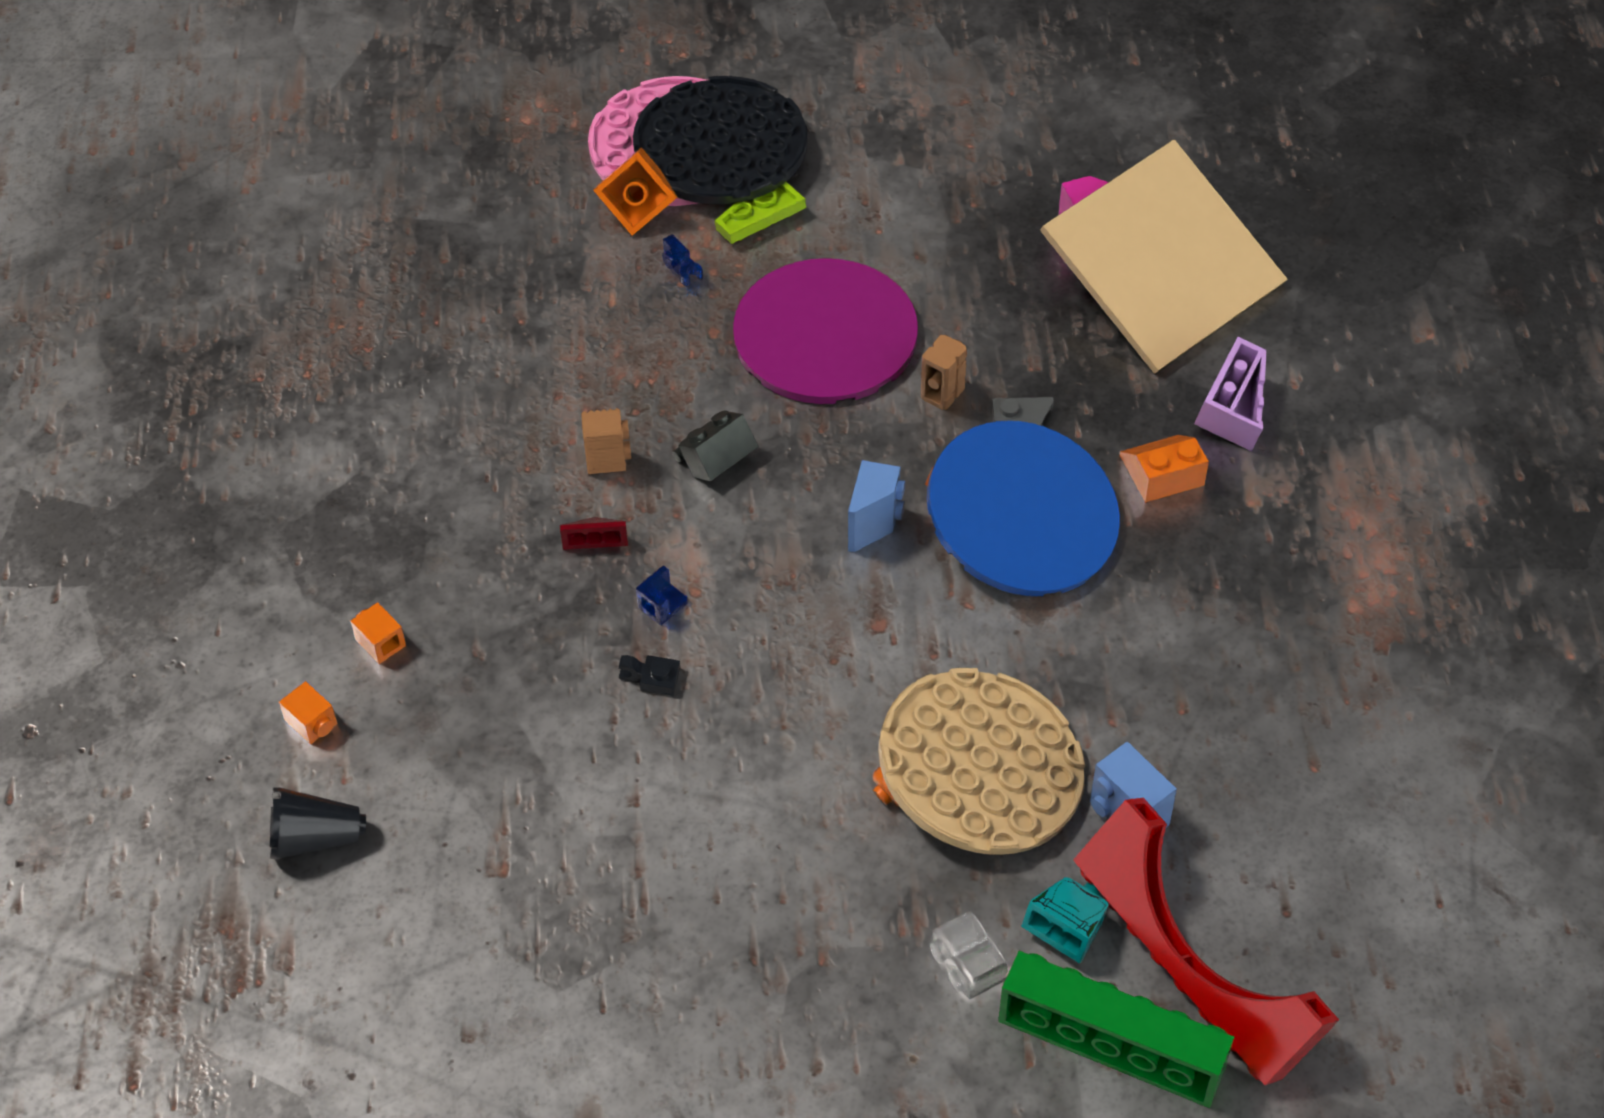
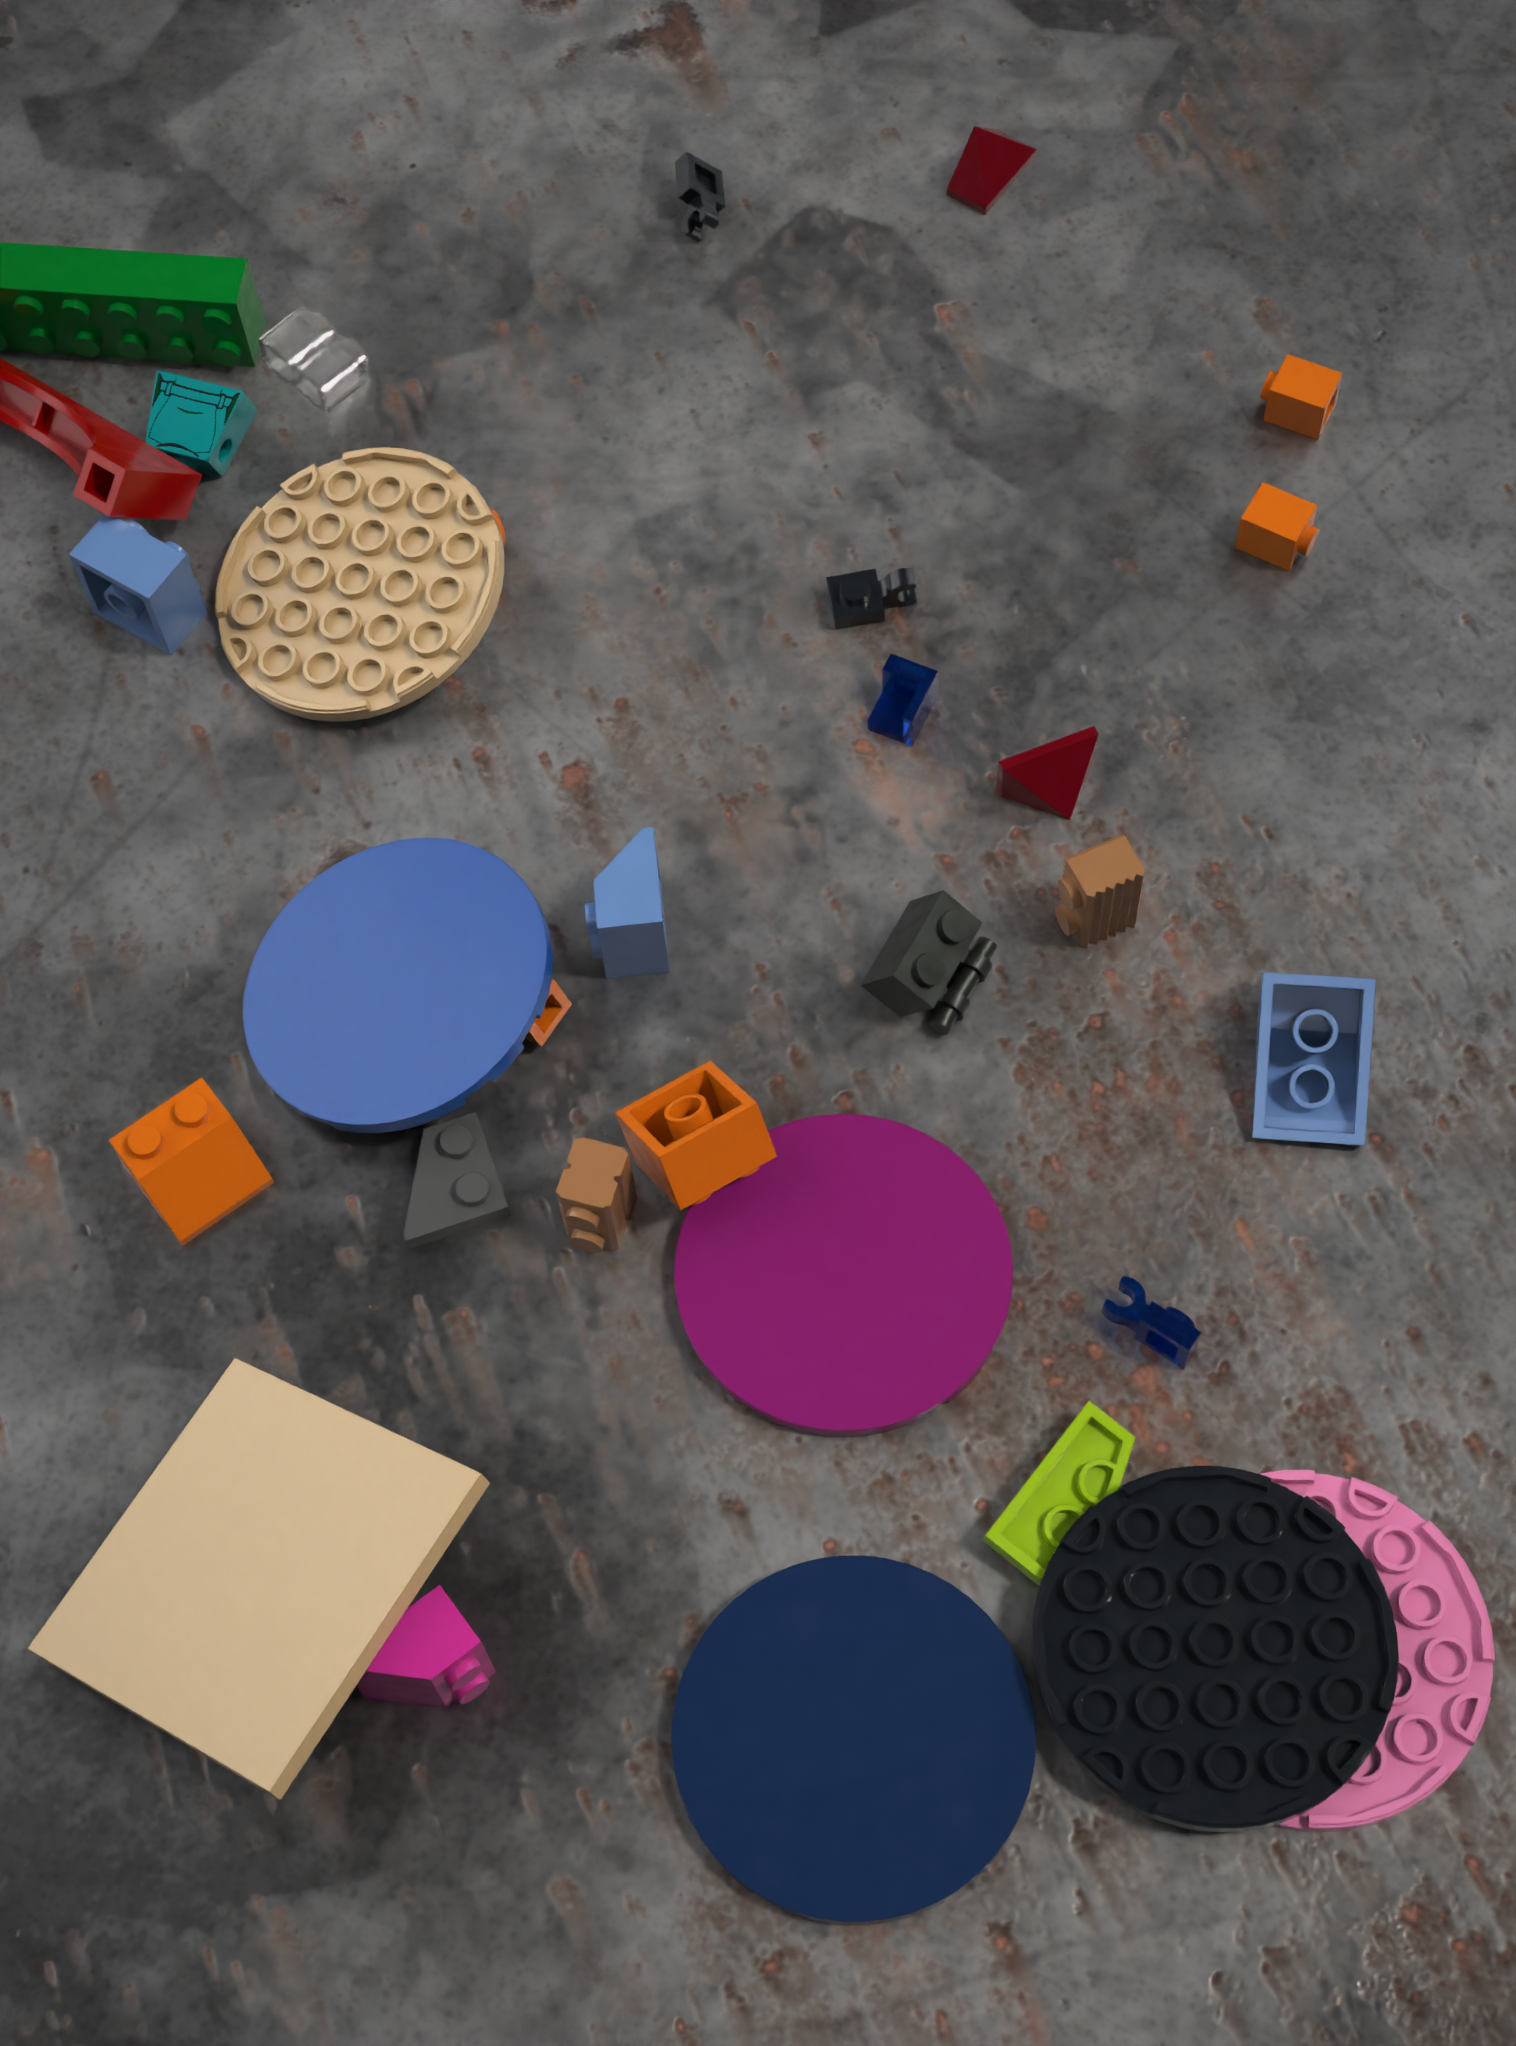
camera: 165 degrees right, 10 degrees up
black cone [270,787,366,859] -> none
orange slope [593,147,677,236] -> none
lavender wedge [1194,337,1266,452] -> none
none -> orange brick [615,1060,777,1210]
none -> dark blue tile [671,1556,1036,1925]
none -> black plate [675,152,725,242]
none -> dark red slope [947,126,1037,215]
none -> medium blue slope [1252,972,1376,1146]

